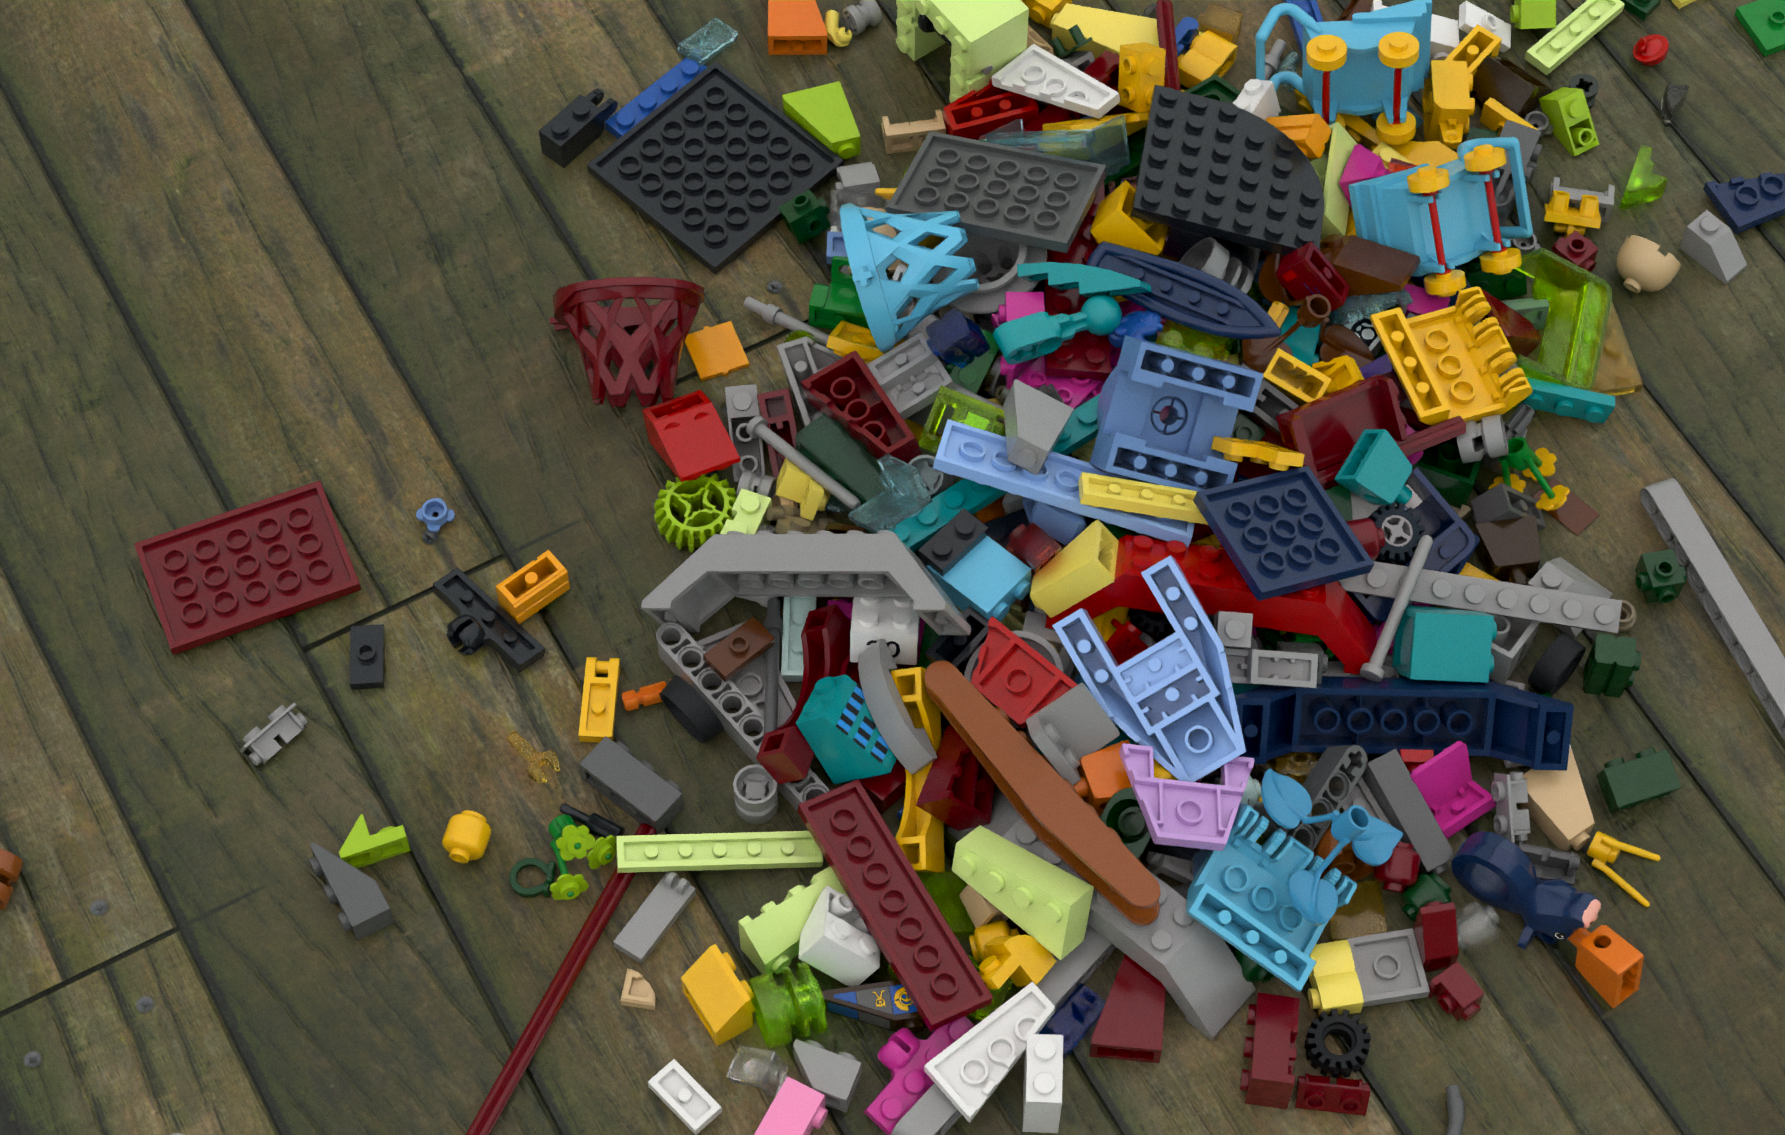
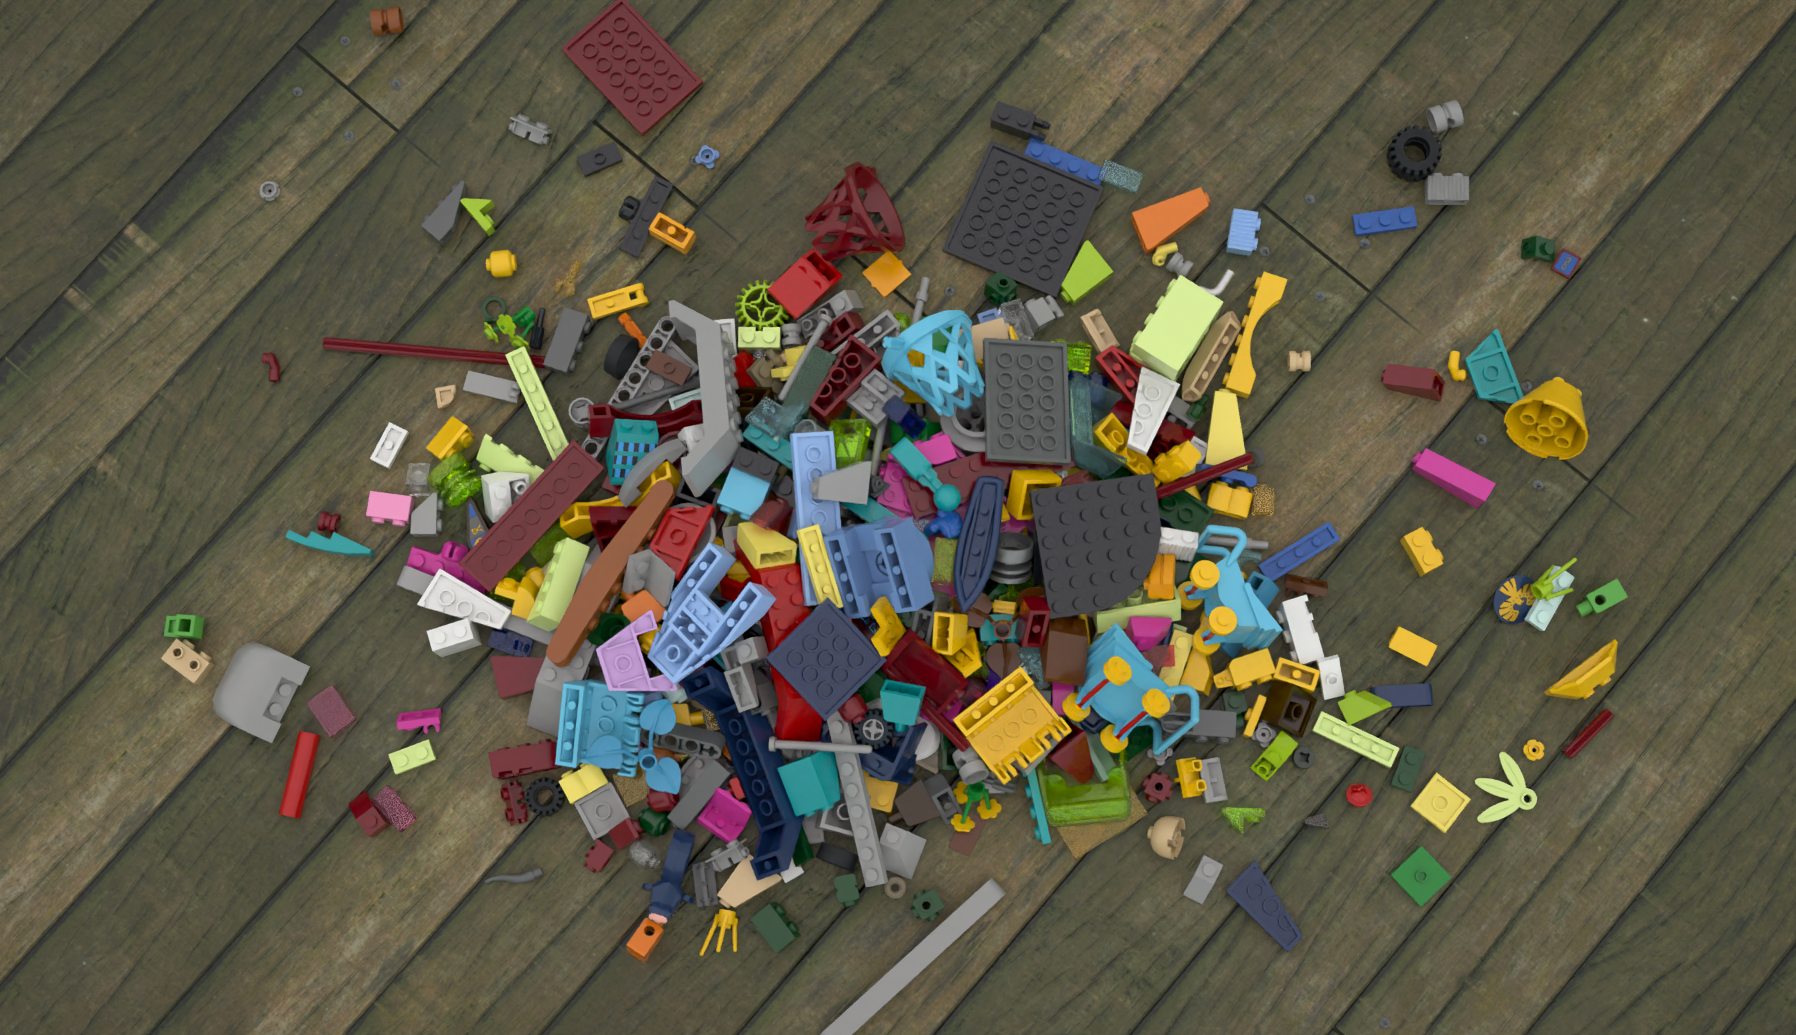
camera: 75 degrees right, 20 degrees up
teal slope [1017,262,1151,299] -> none

